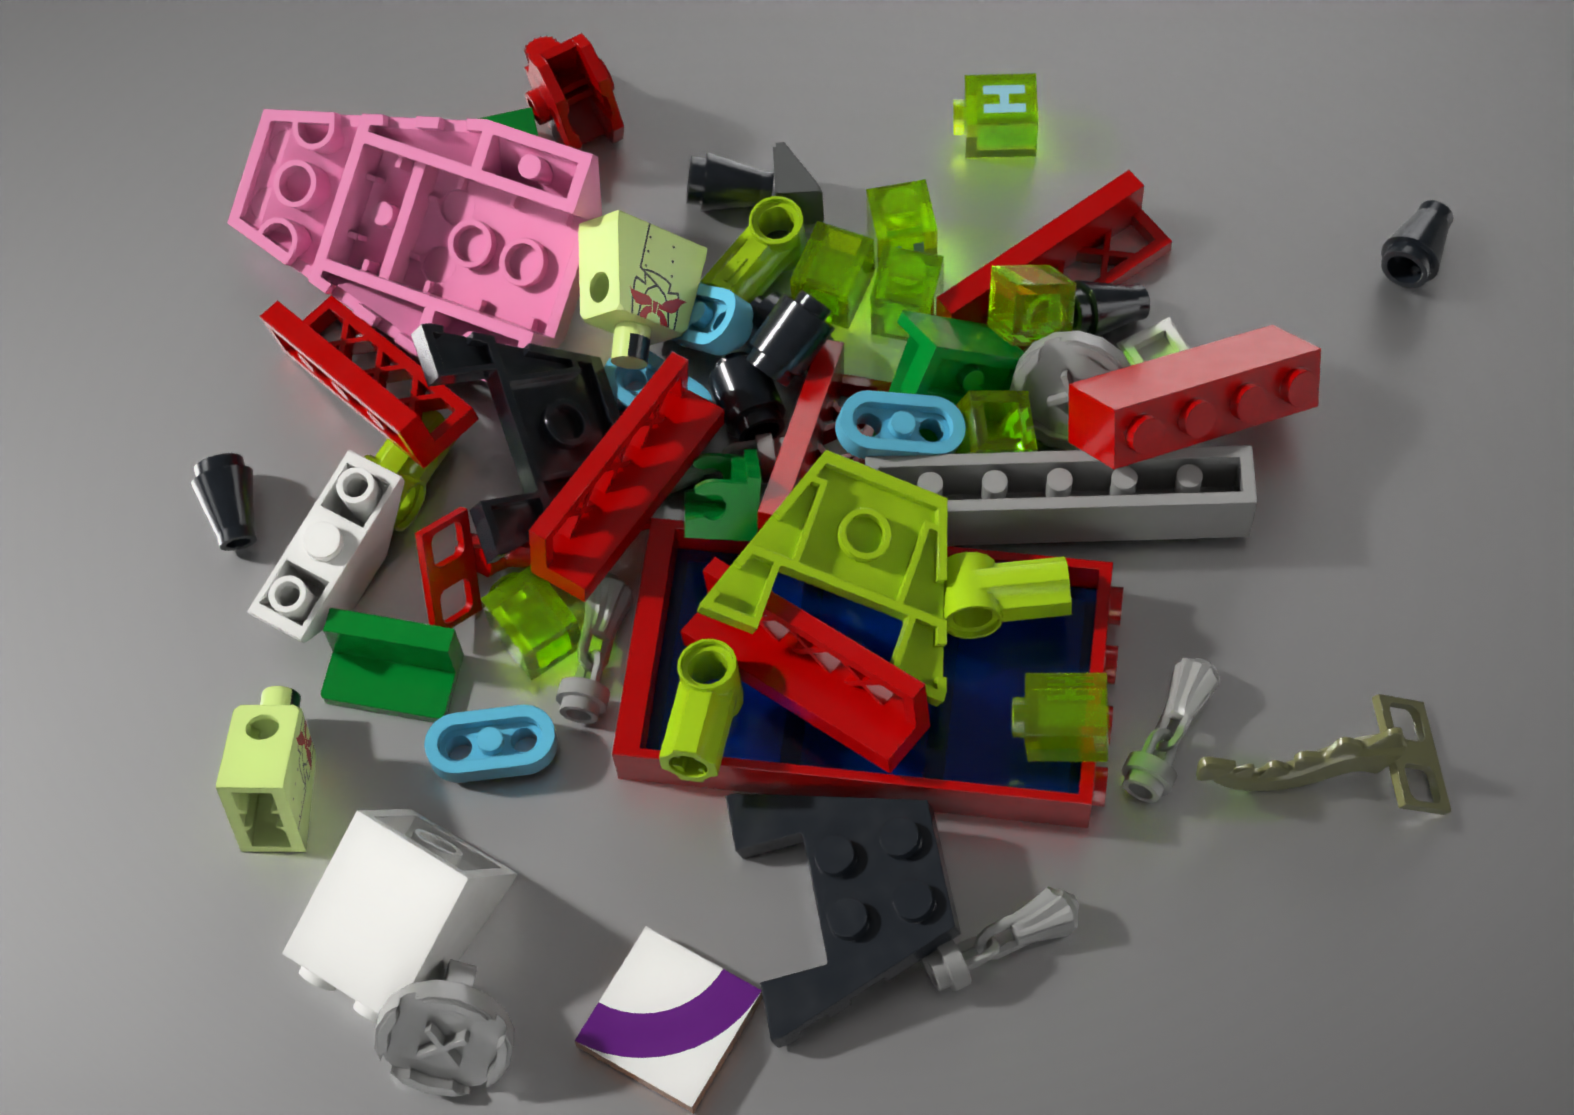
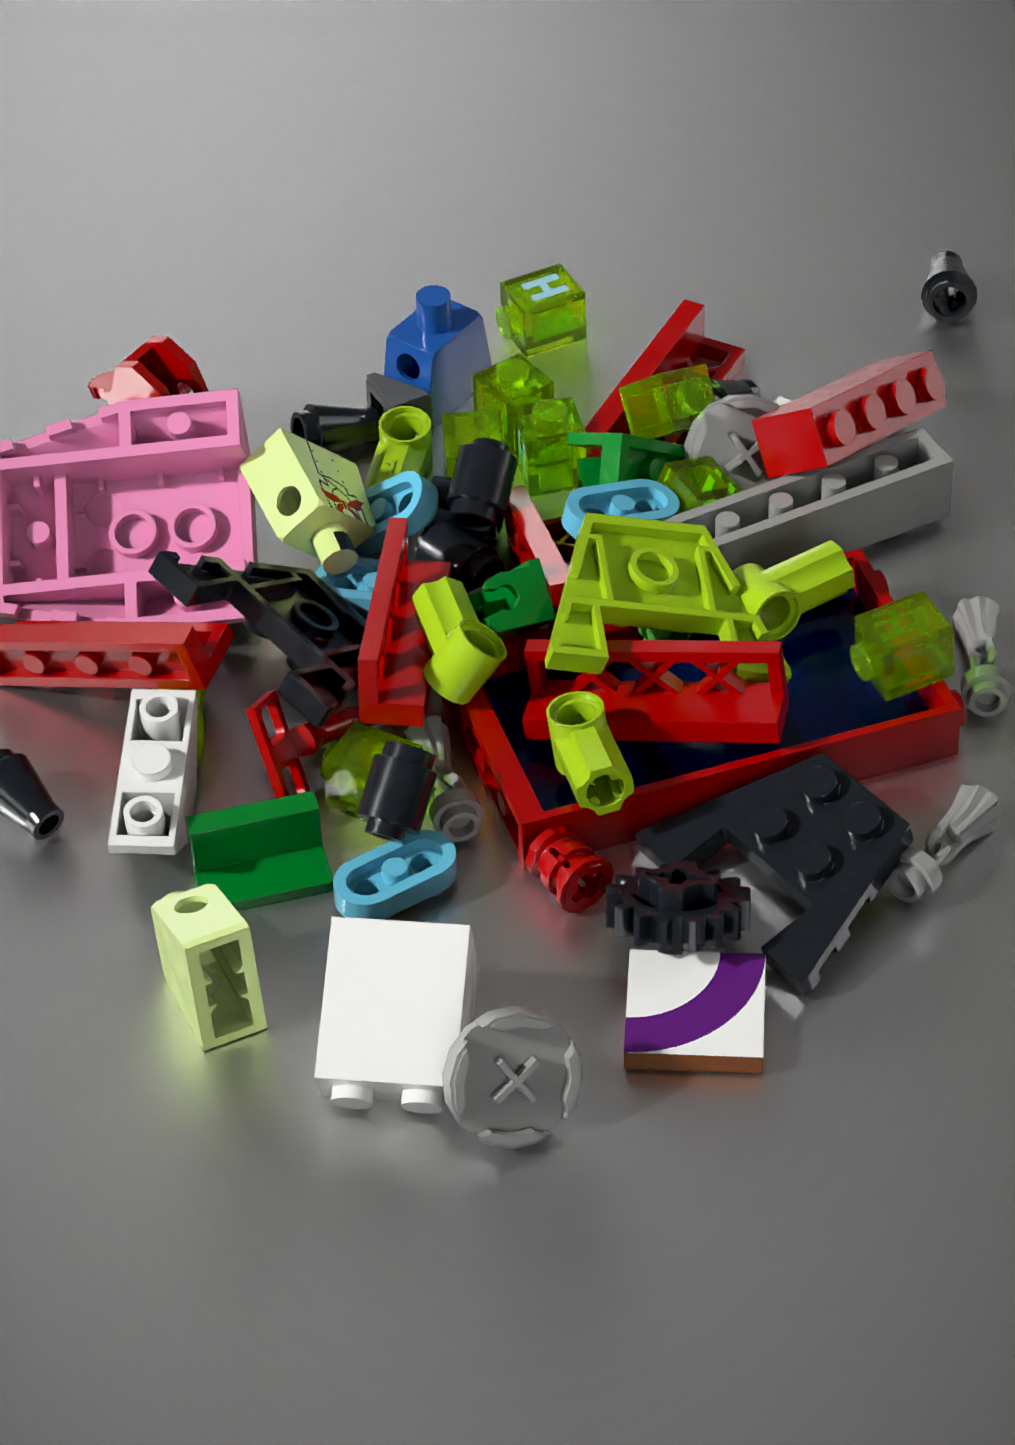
camera: 30 degrees left, 20 degrees down
none -> black brick [356,741,438,843]
none -> blue torso [384,285,493,430]
none -> lime piece [411,576,507,705]
none -> red bush [525,825,614,913]
none -> black gear [605,860,751,955]

